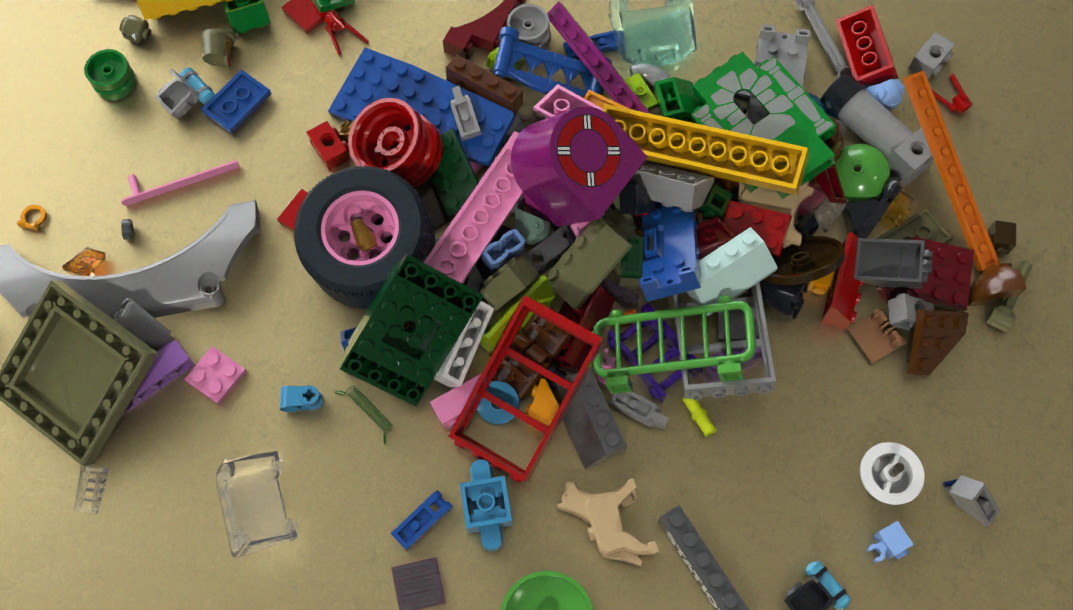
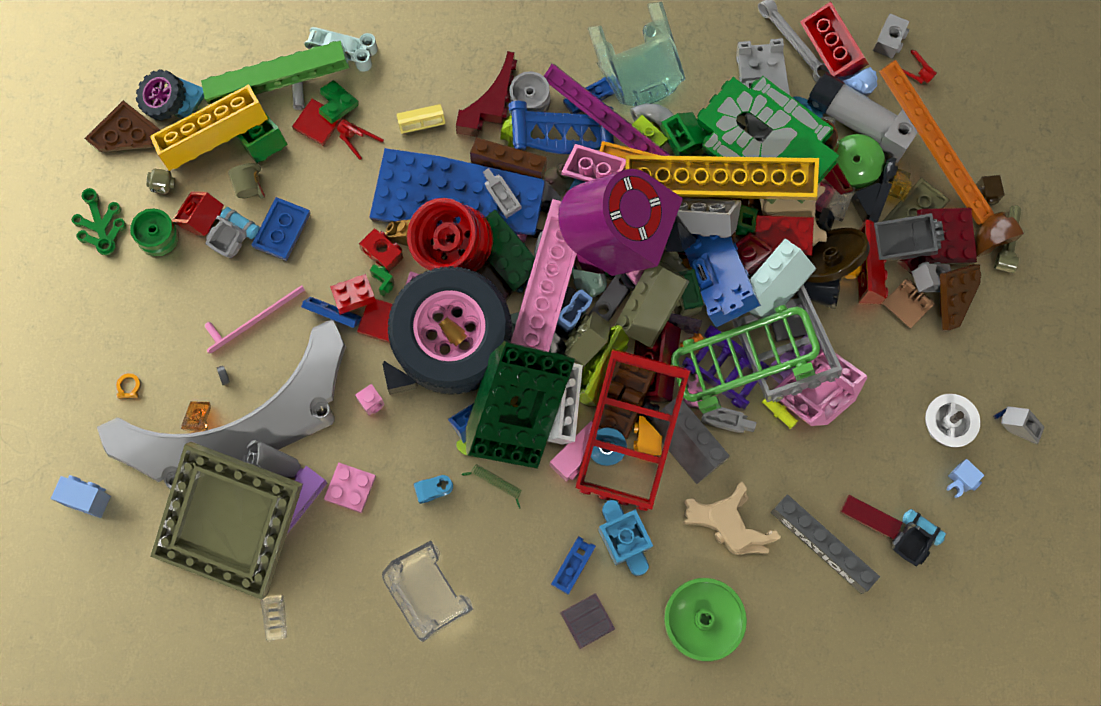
camera: 20 degrees left, 5 degrees up
none -> green plant [71,188,126,256]
none -> red slope [172,191,224,236]
none -> blue tile [301,297,362,328]
none -> plate [330,274,376,314]
none -> bright pink brick [355,384,385,416]
none -> green bracket [370,264,394,297]
none -> black slope [382,361,418,395]
none -> light yellow piece [396,104,445,134]
none -> bright pink slope [774,349,867,426]
none -> dark red tile [840,495,903,540]

